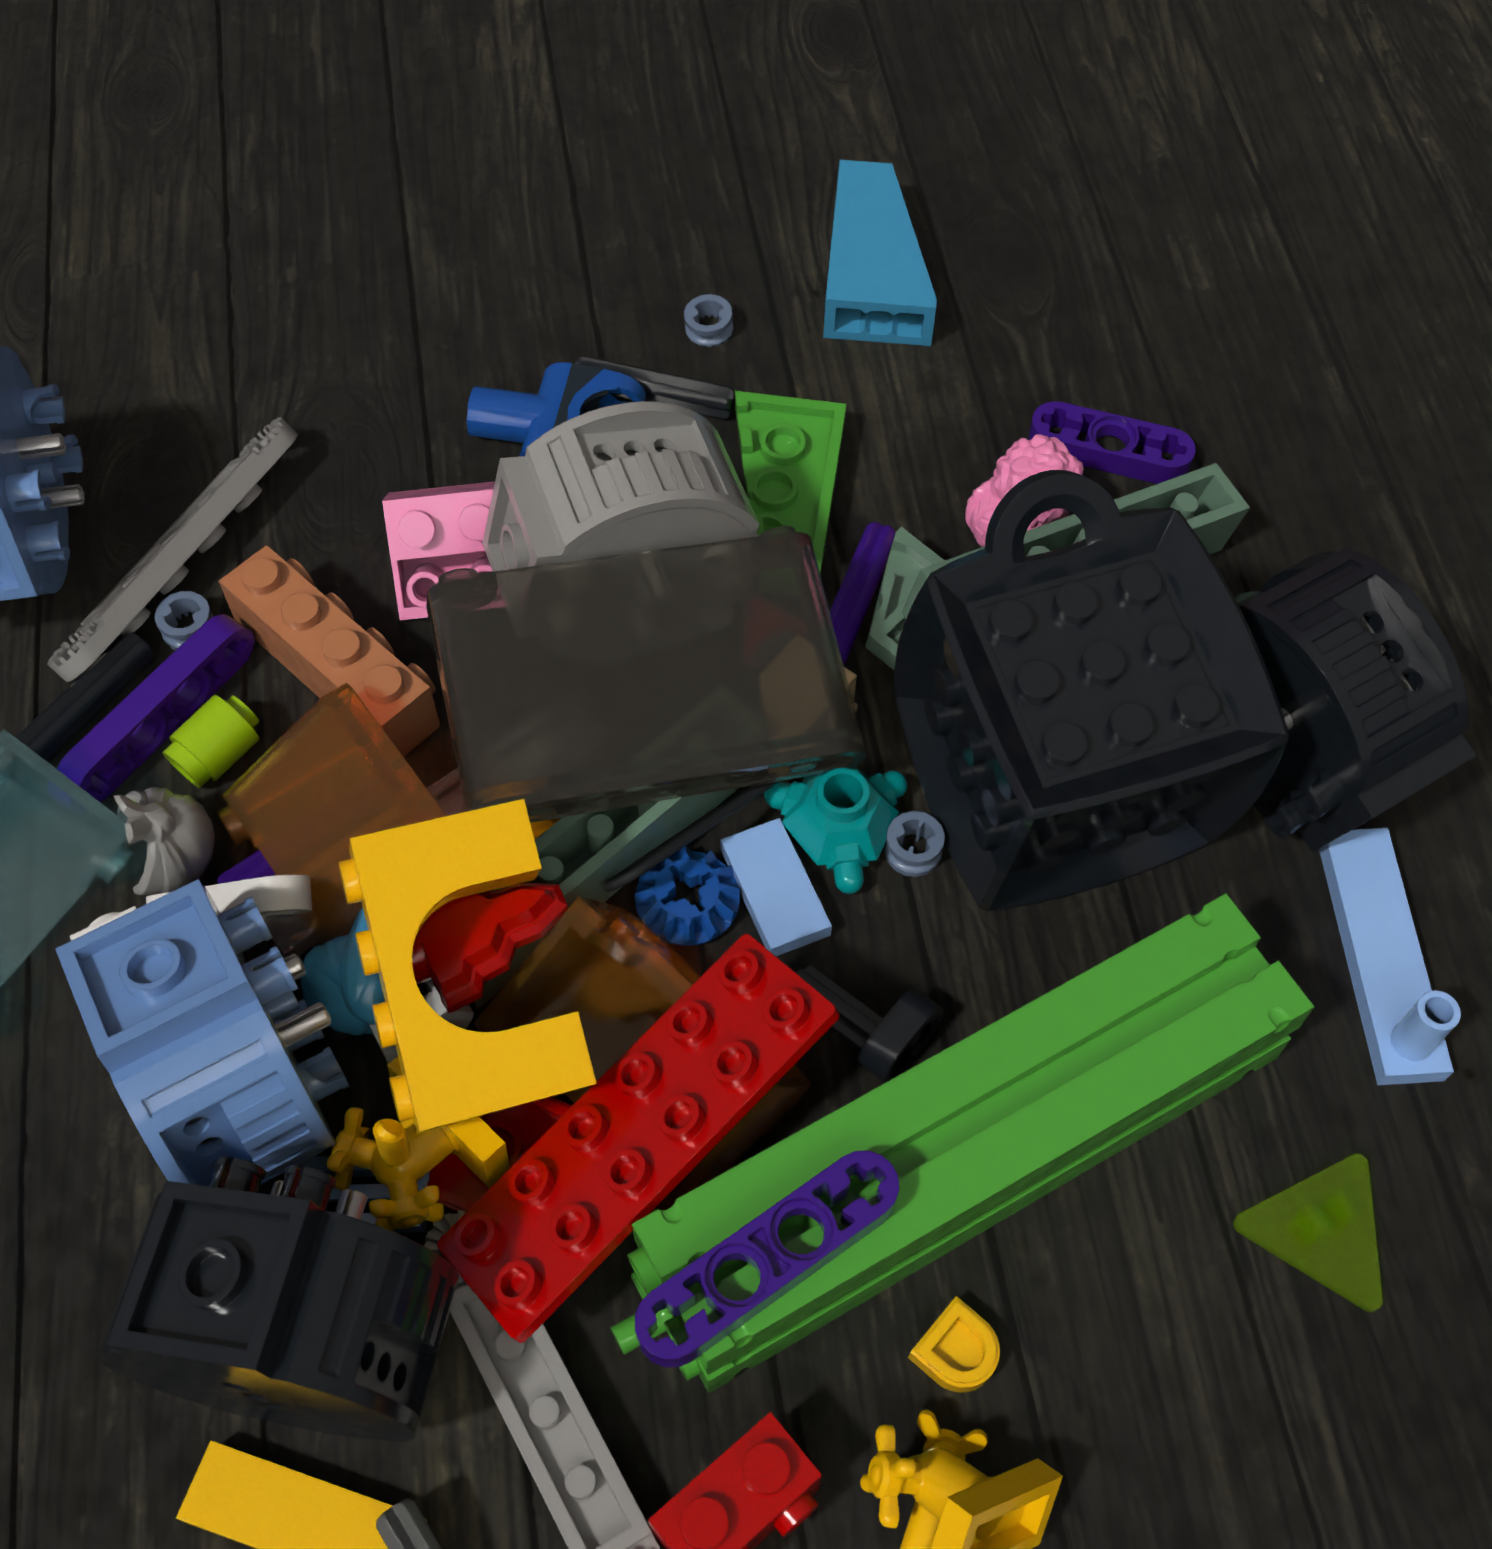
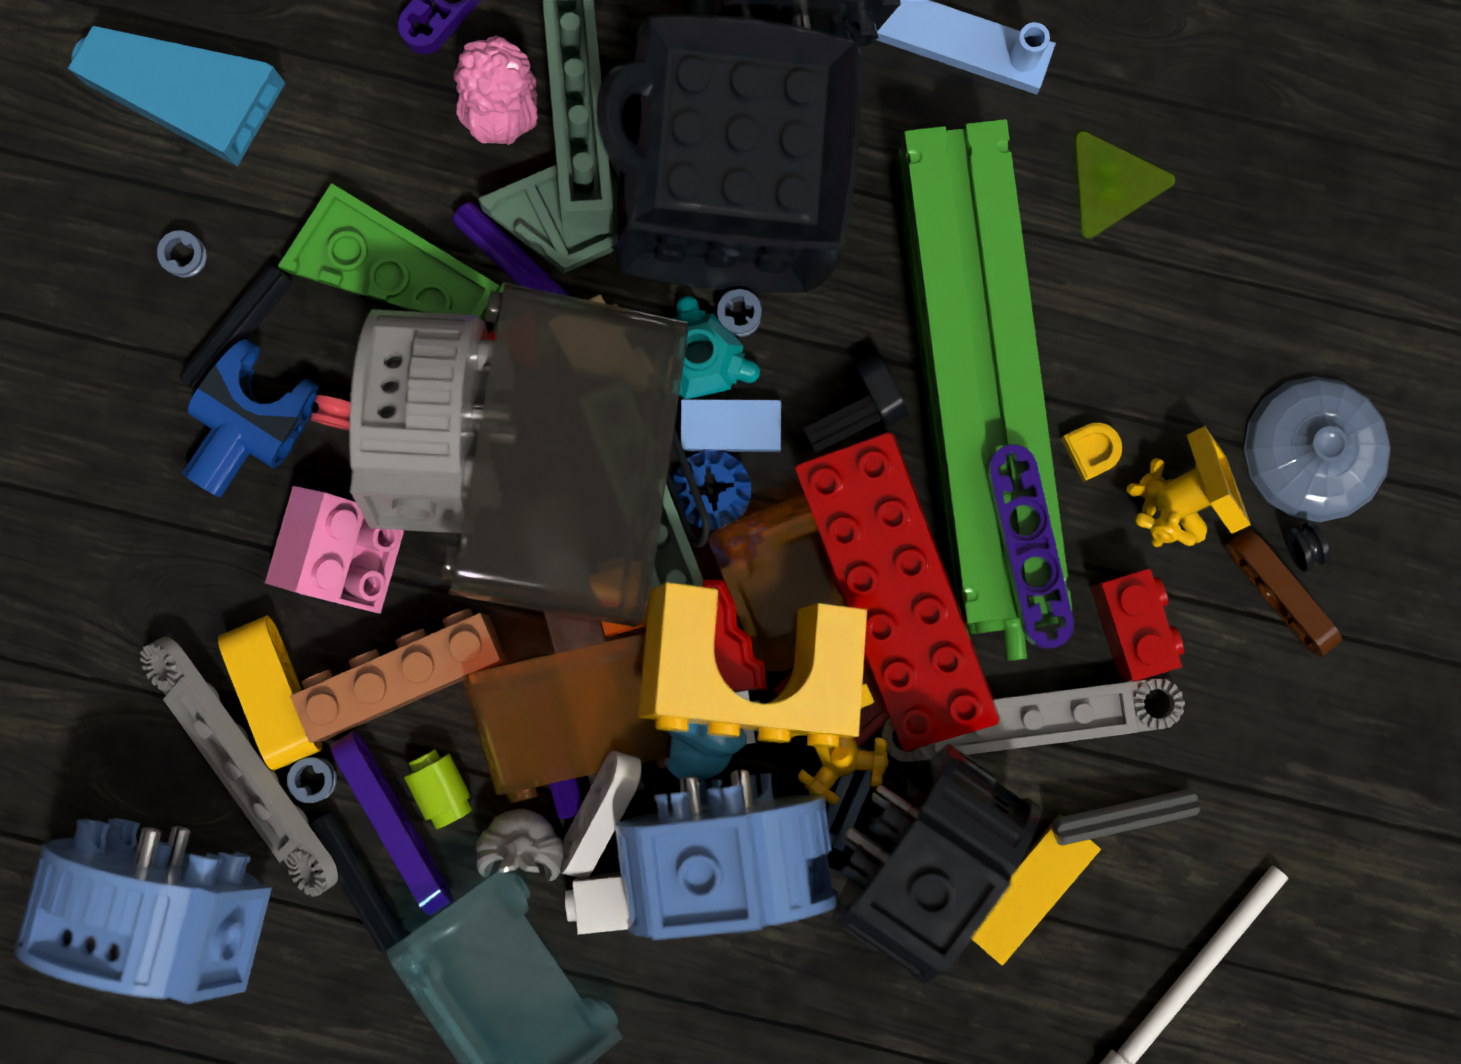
camera: 65 degrees left, 25 degrees up
none -> yellow beam [218,616,322,771]

